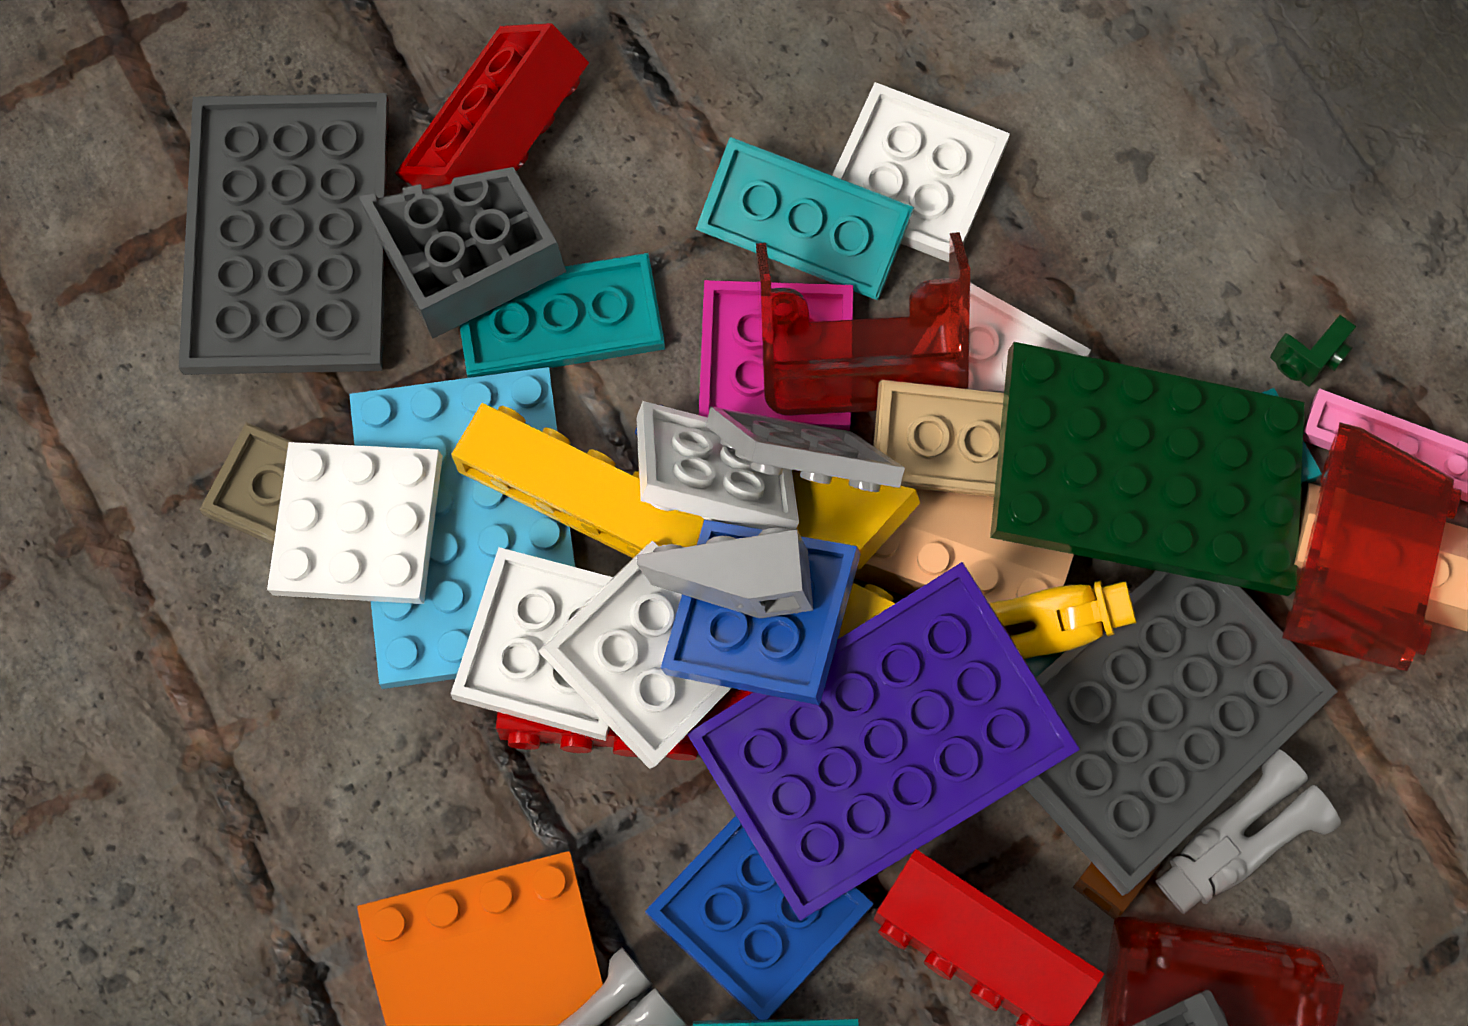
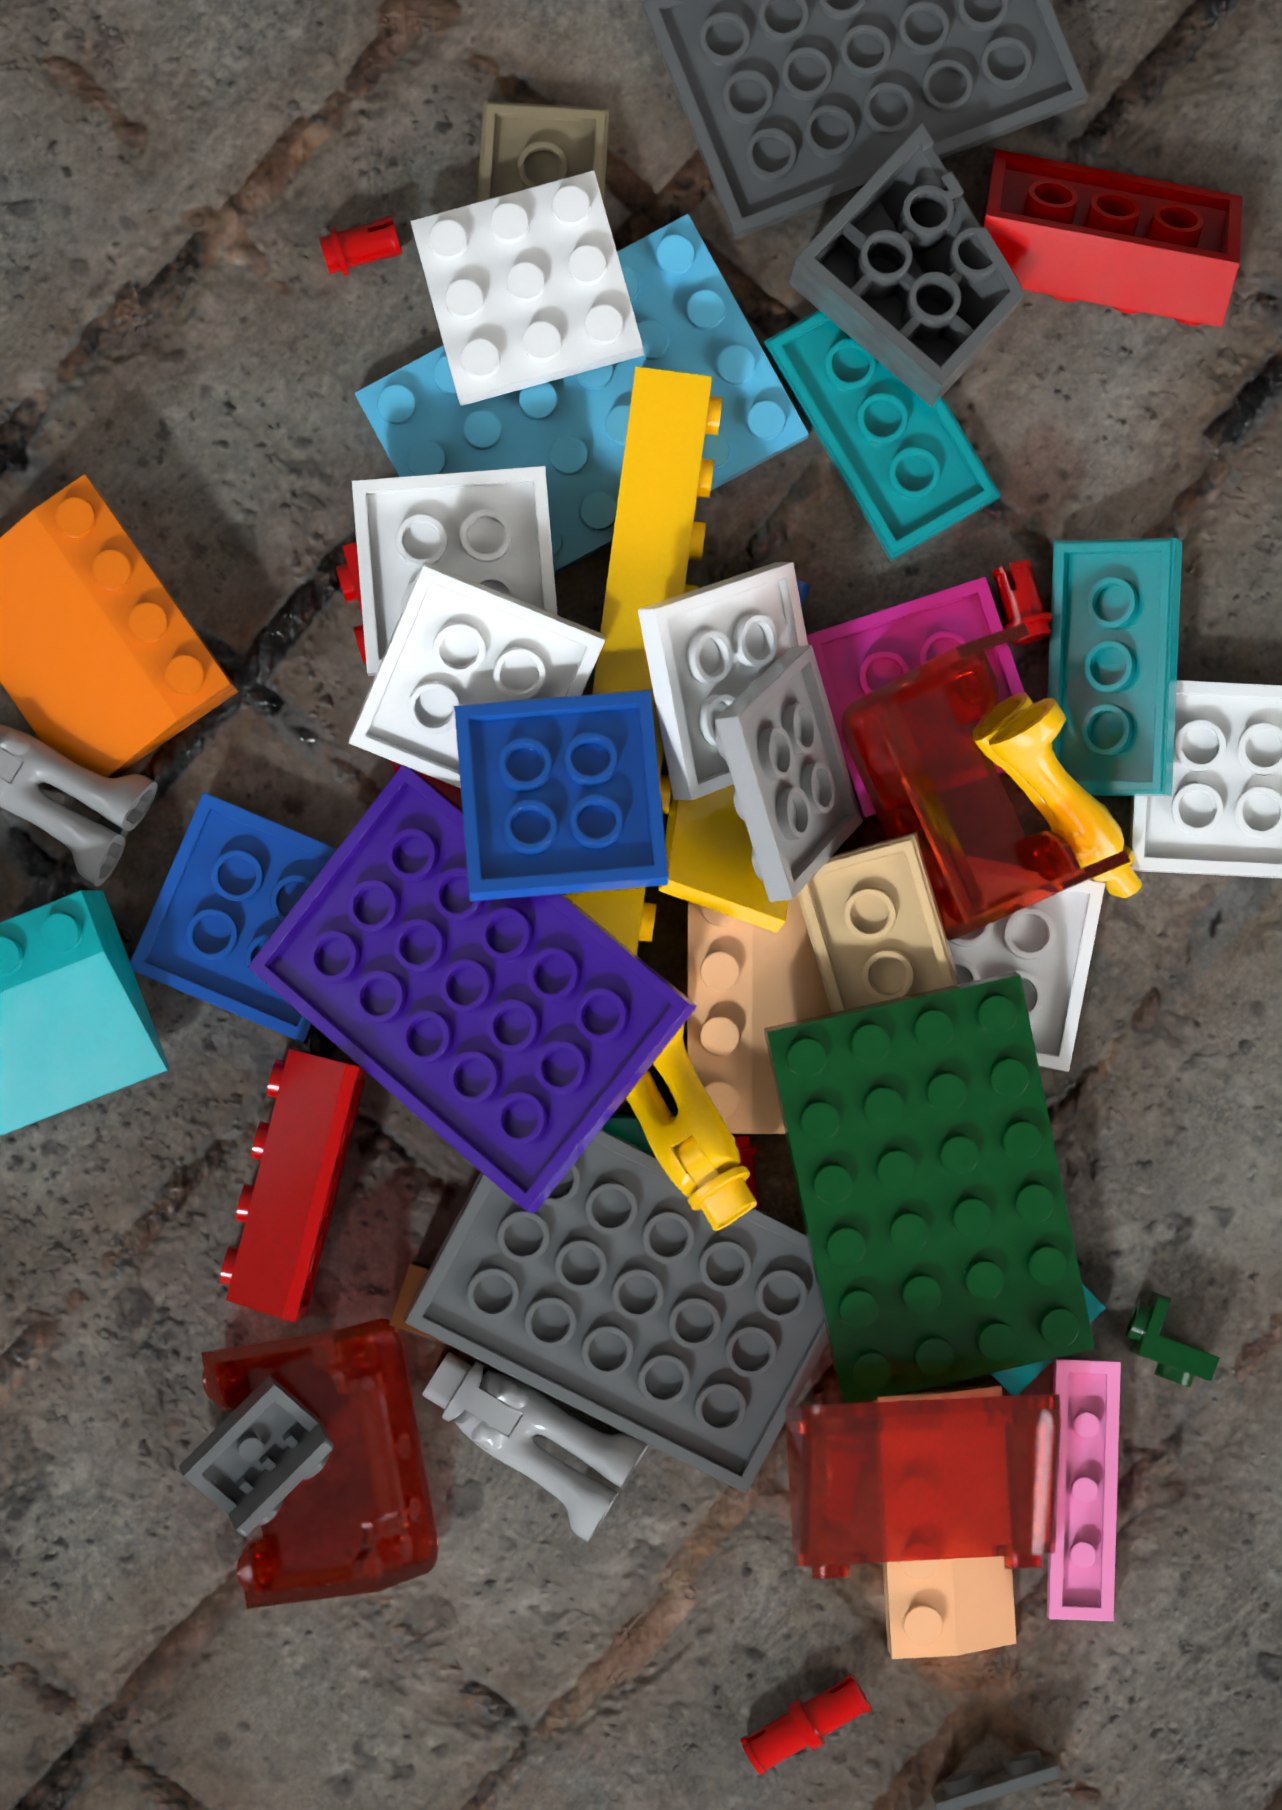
camera: 75 degrees right, 15 degrees up
light grey slope [637,527,813,618] -> none
none -> red pin [319,215,403,277]
none -> yellow piece [972,693,1142,898]
none -> red pin [991,560,1053,645]

